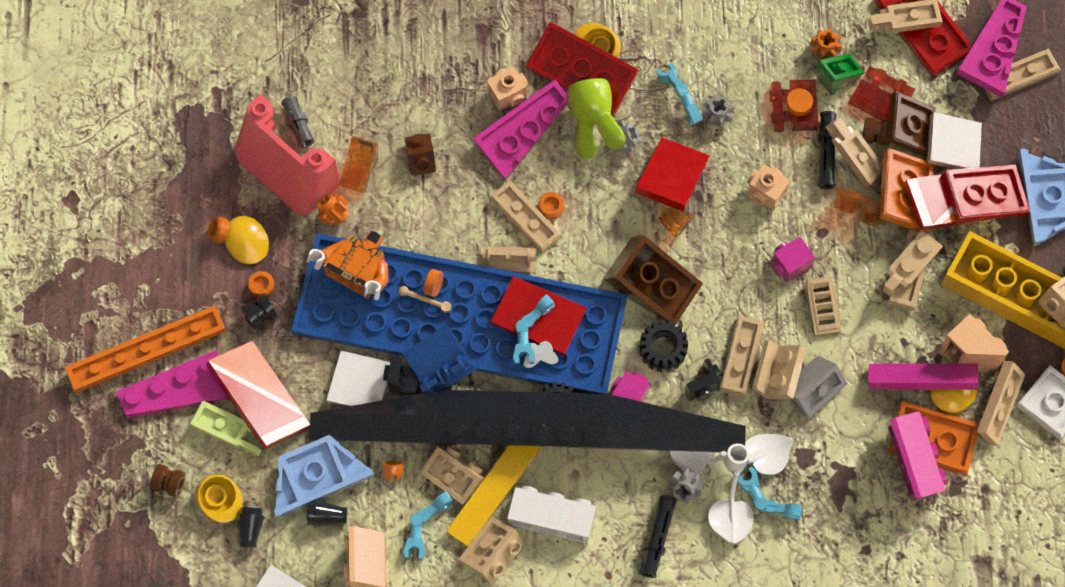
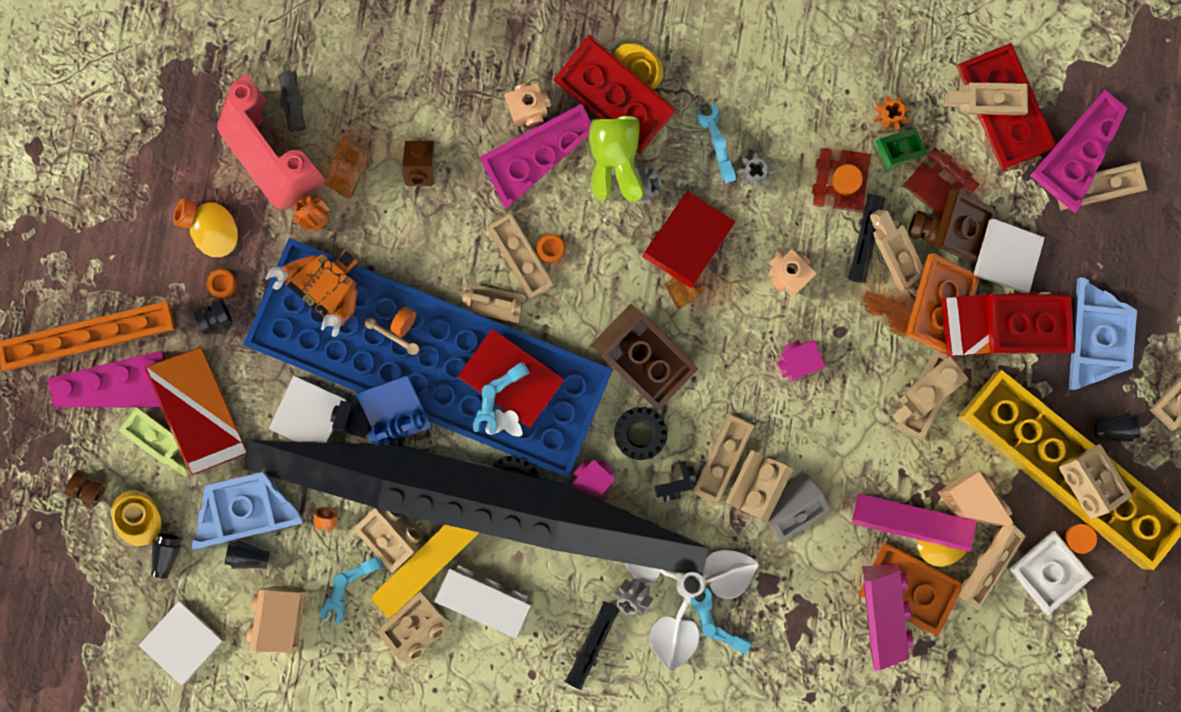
camera: 15 degrees right, 15 degrees up
tan slope [804,276,841,336] -> none

